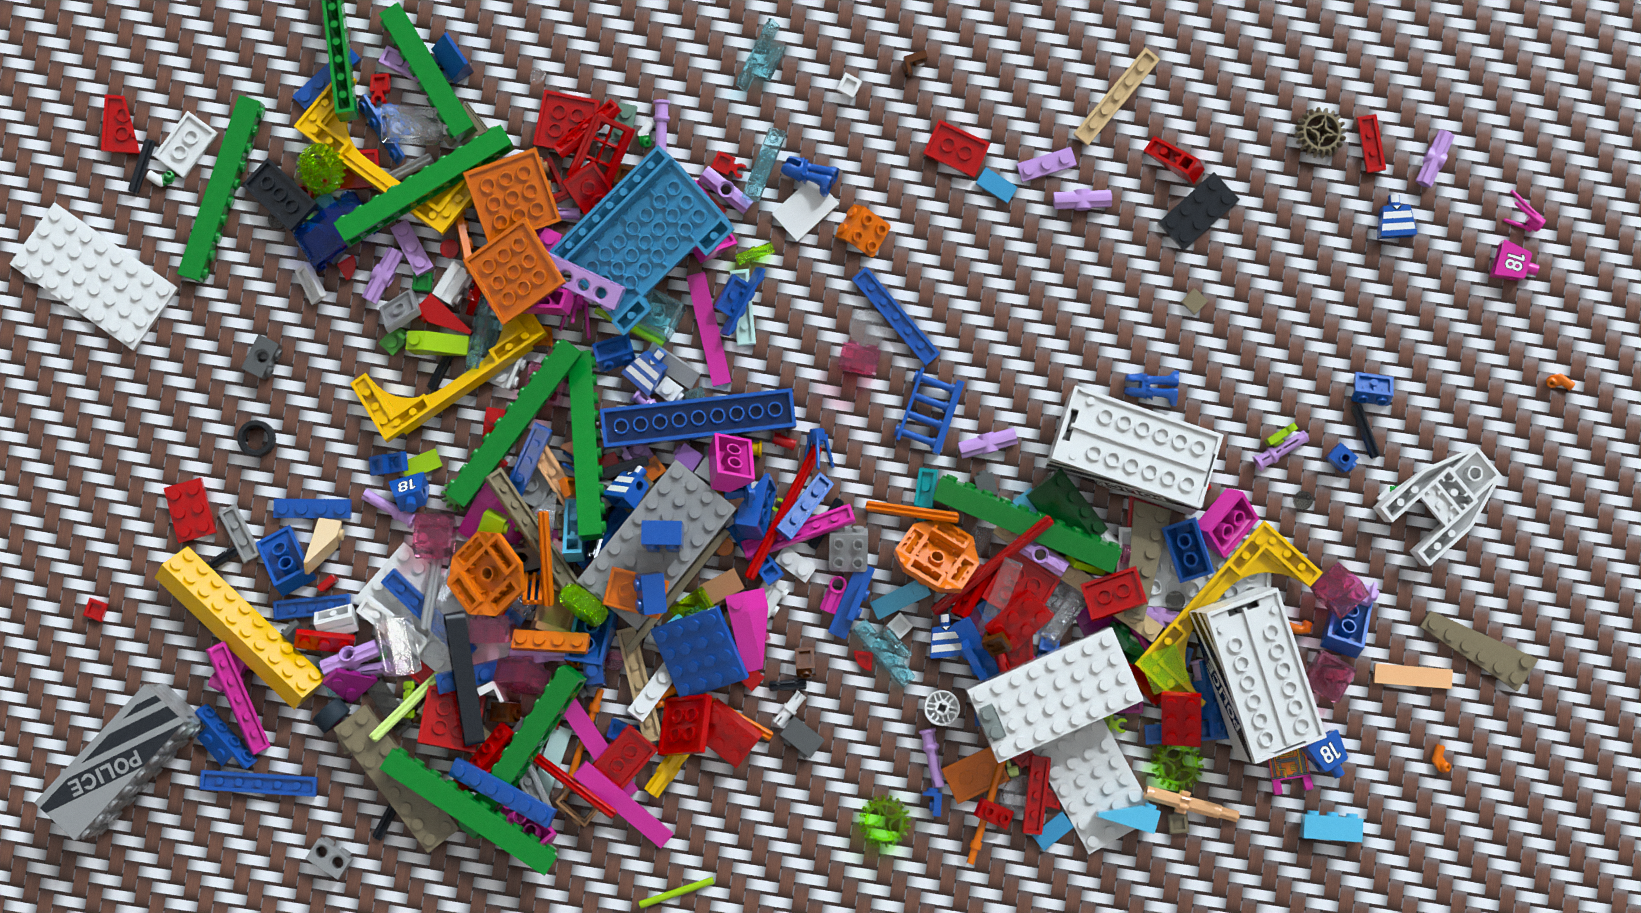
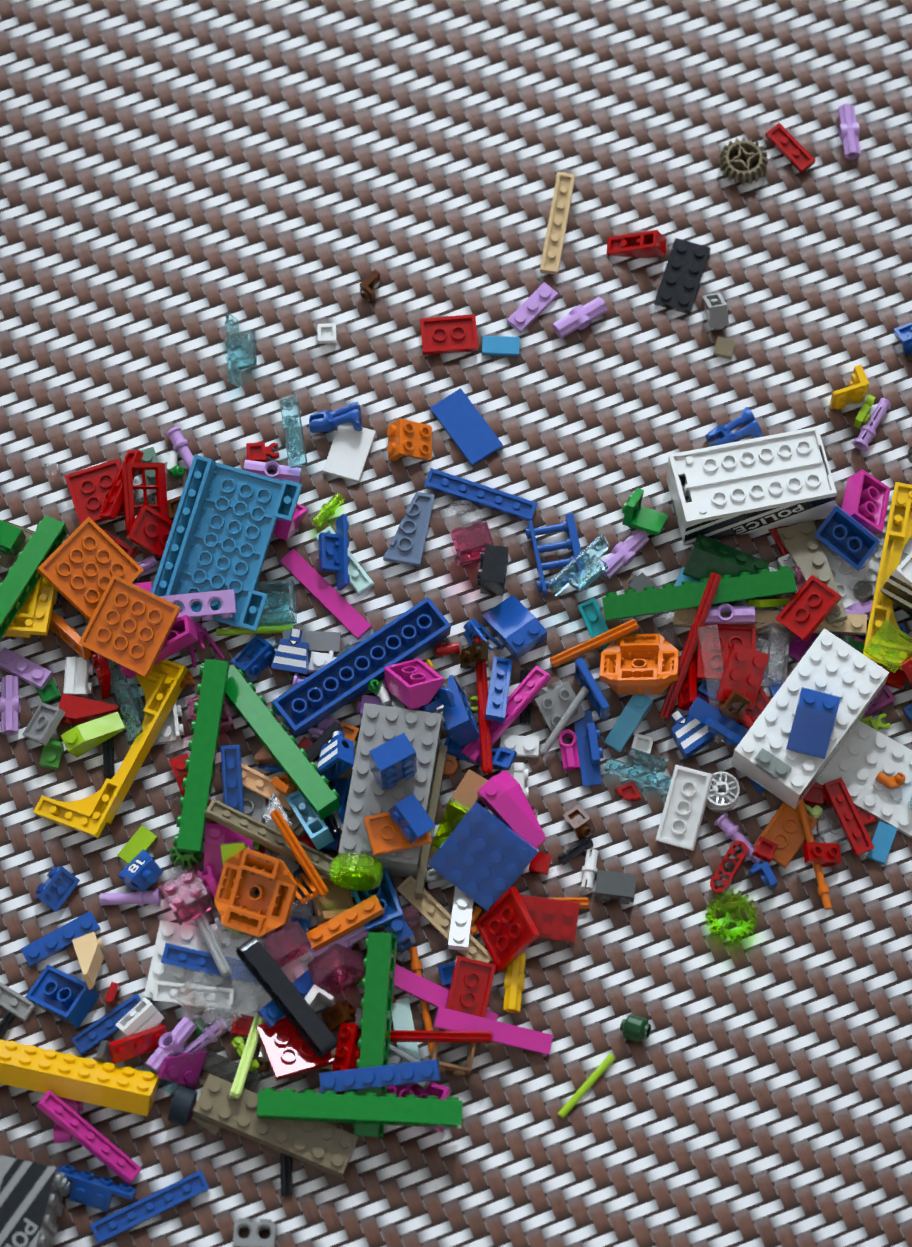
camera: 30 degrees left, 15 degrees down
blue slope [369,451,408,476] -> none
red tile [440,239,460,259] -> none
blue torso [1377,195,1417,240] -> none
none -> blue bracket [34,866,80,912]
none -> dark pink plate [197,865,218,898]
none -> arm [368,679,391,705]
none -> sand blue wing [383,492,435,567]
none -> blue tile [430,388,503,467]
none -> dark brown plate [460,640,489,669]
none -> black brick [477,544,509,596]
none -> blue slope [482,595,547,661]
none -> light grey bar [540,687,589,755]
none -> clear light blue bracket [548,534,609,596]
none -> blue tile [574,657,610,721]
none -> dark green head [620,1014,651,1043]
none -> green bracket [622,488,669,535]
none -> white tile [655,765,714,851]
none -> light grey slope [702,293,729,330]
none -> red beam [710,841,749,894]
none -> red tile [752,836,778,863]
none -> blue slope [786,687,841,759]
none -> yellow bracket [829,364,869,410]
none -> orange arm [875,771,906,789]

